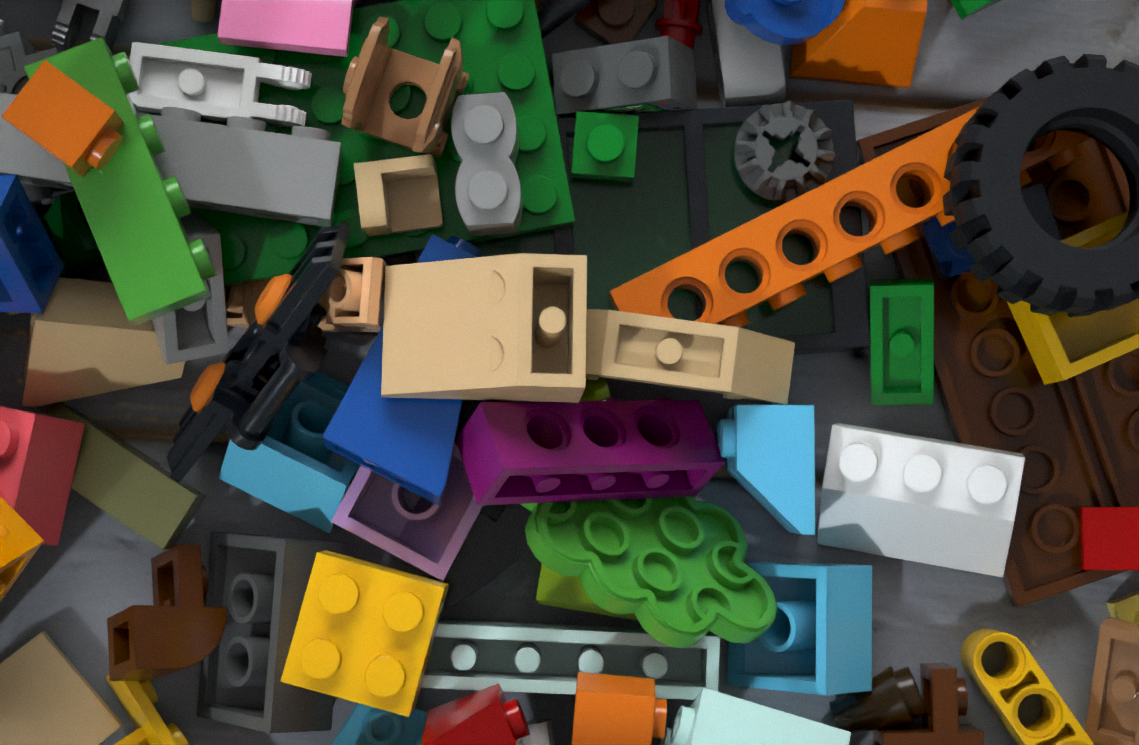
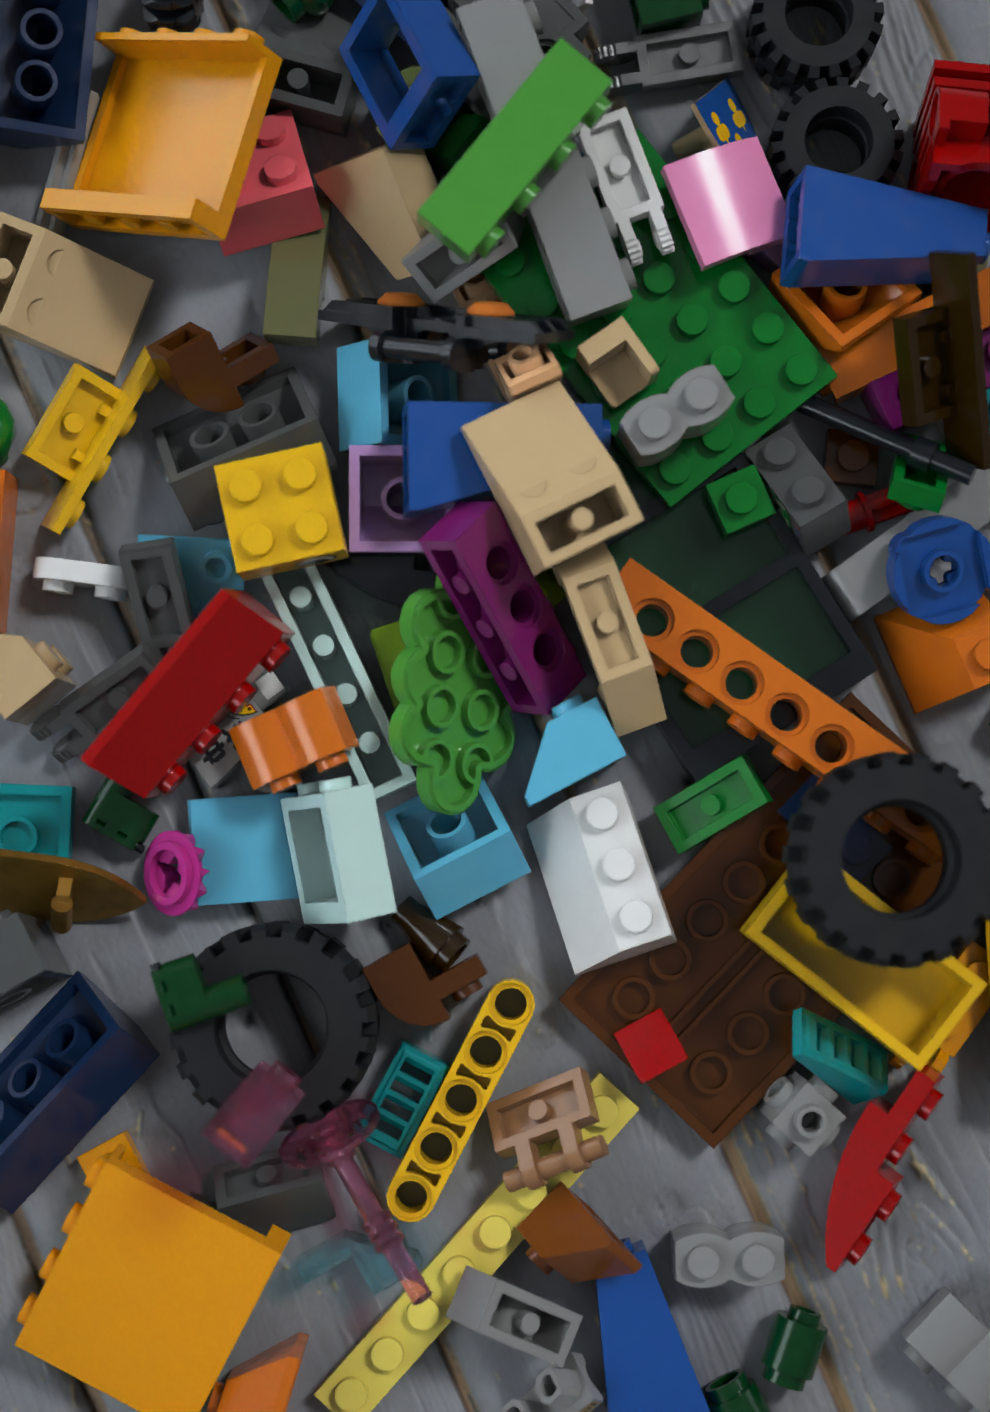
camera: 65 degrees right, 0 degrees up
orange brick [1,60,124,177] -> none
medium nougat piece [341,17,470,159] -> none
dark grey gear [734,100,836,202] -> none

